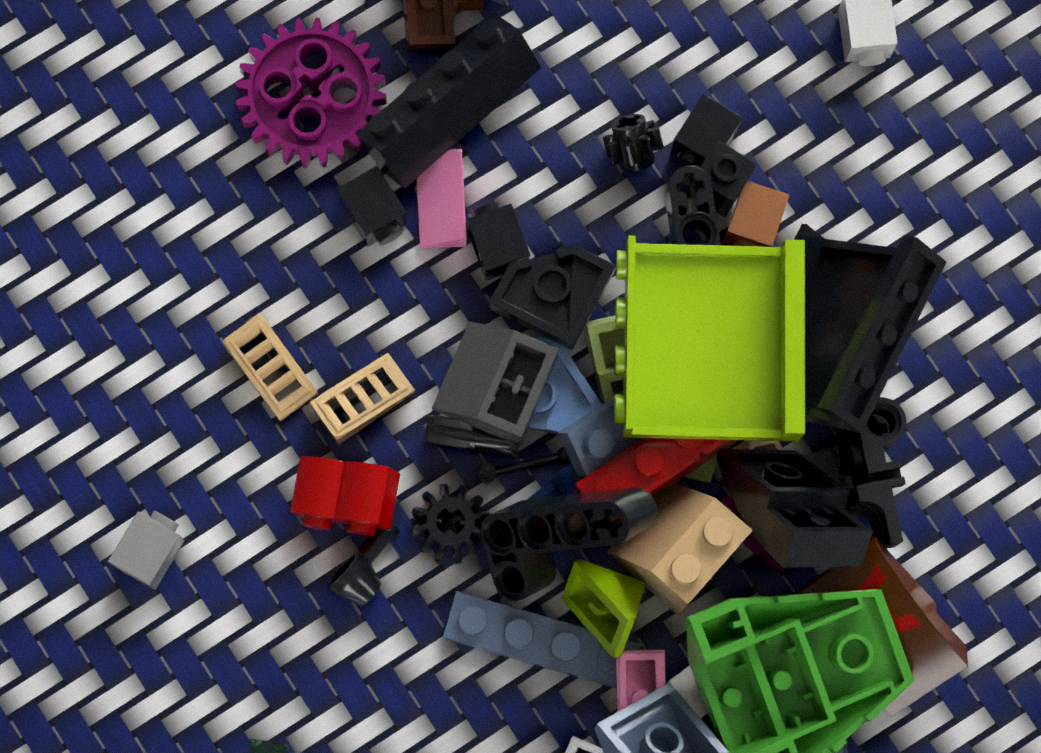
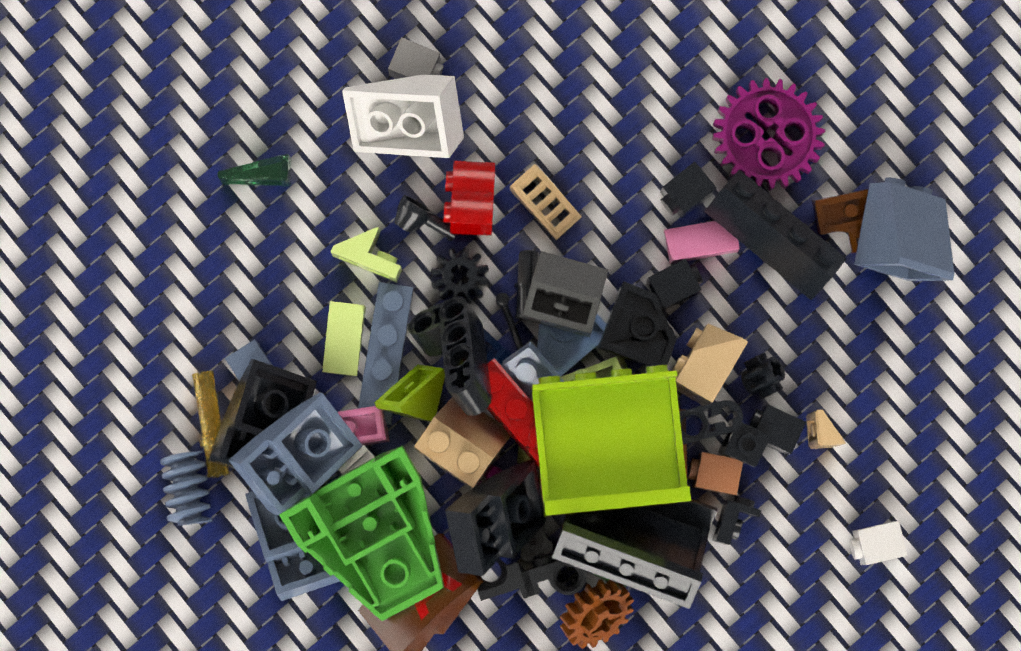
camera: 85 degrees right, 5 degrees up
tan slope [222,314,318,422] -> none
none -> yellowish green slope [322,301,366,376]
none -> yellowish green slope [331,227,402,283]
none -> white slope [342,74,464,158]
none -> dark orange gear [560,579,634,649]
none -> tan slope [671,324,748,406]
none -> black bracket [712,496,762,545]
none -> tan slope [806,410,846,449]

